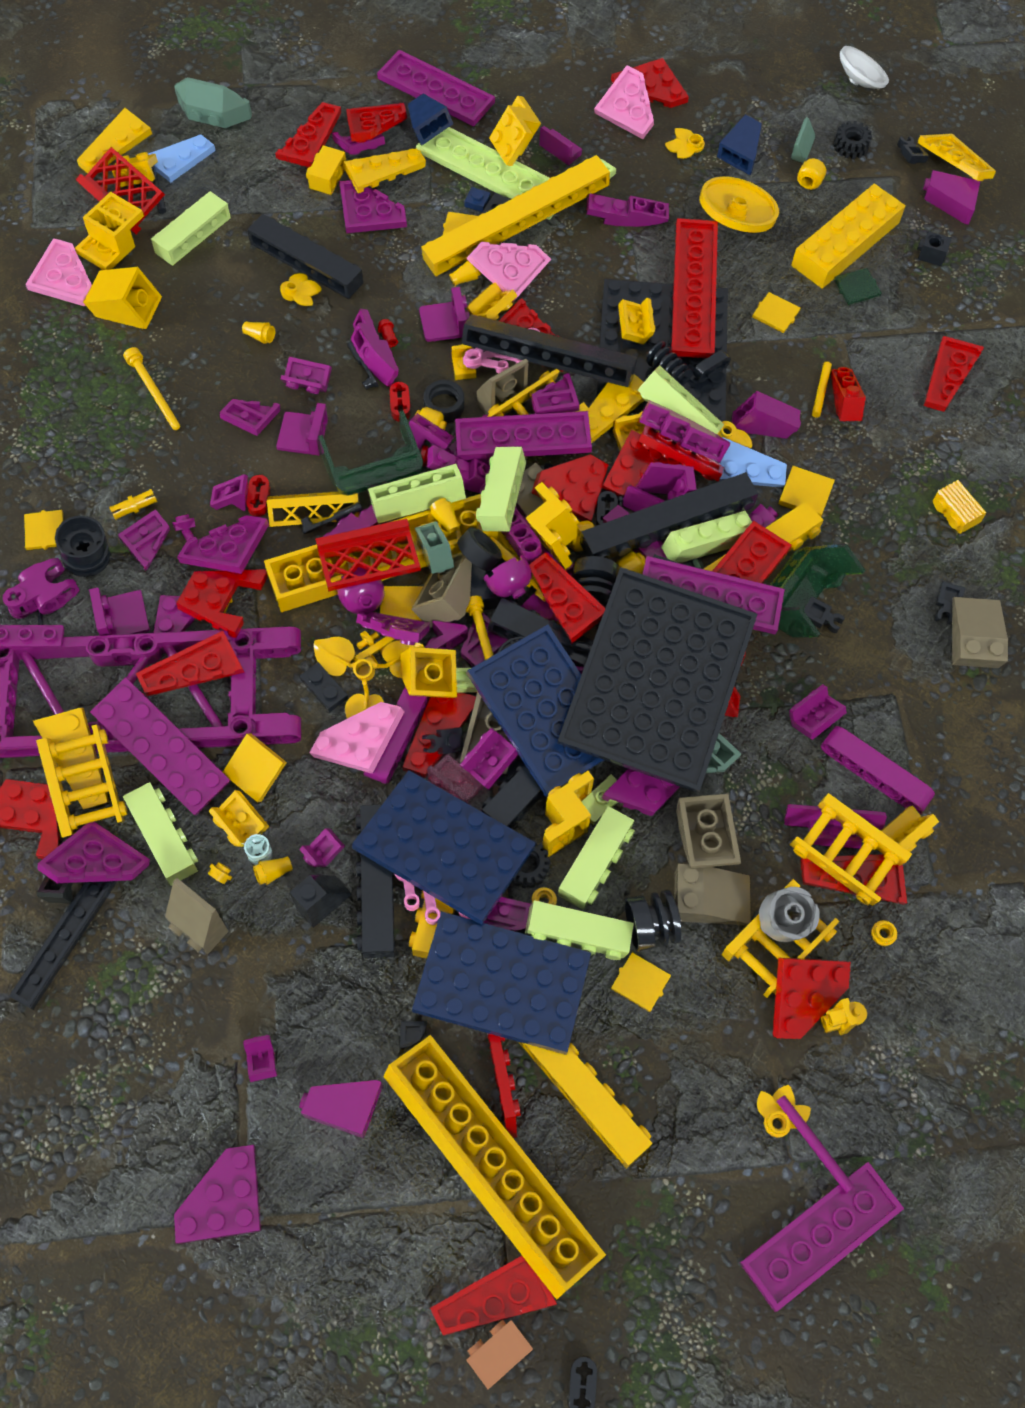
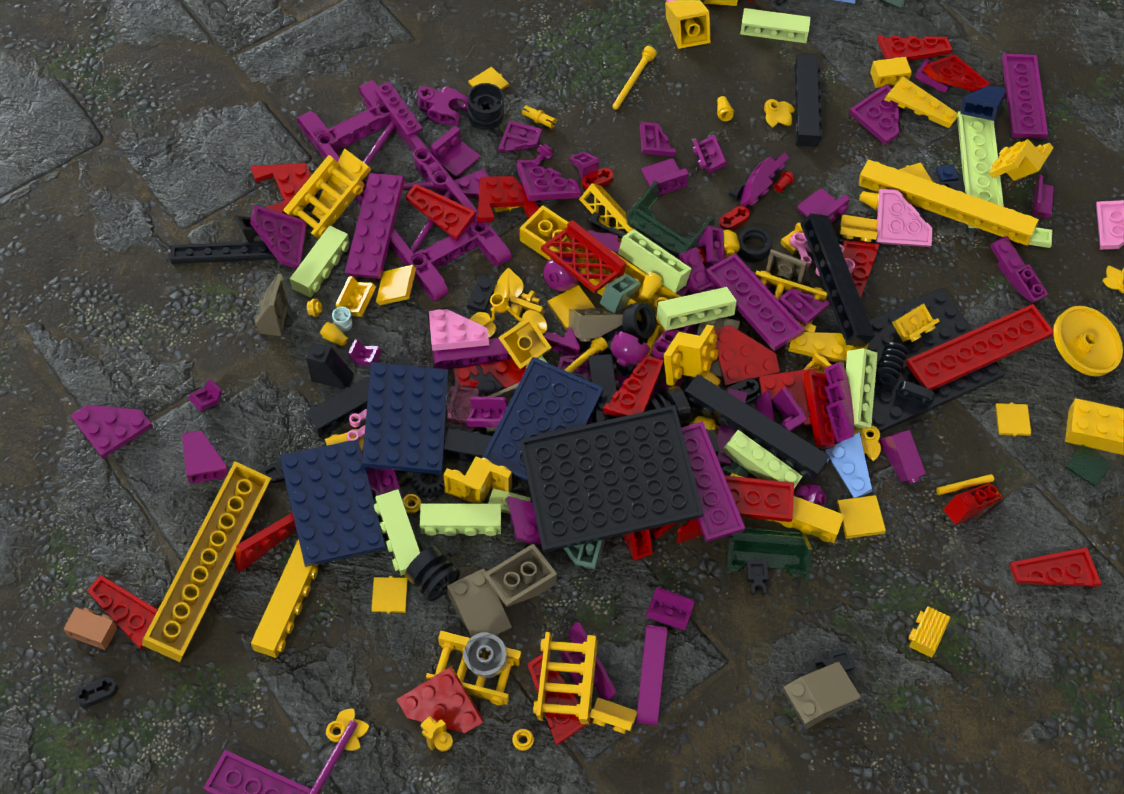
camera: 60 degrees right, 5 degrees down
magenta plate [356,612,430,645] -> none

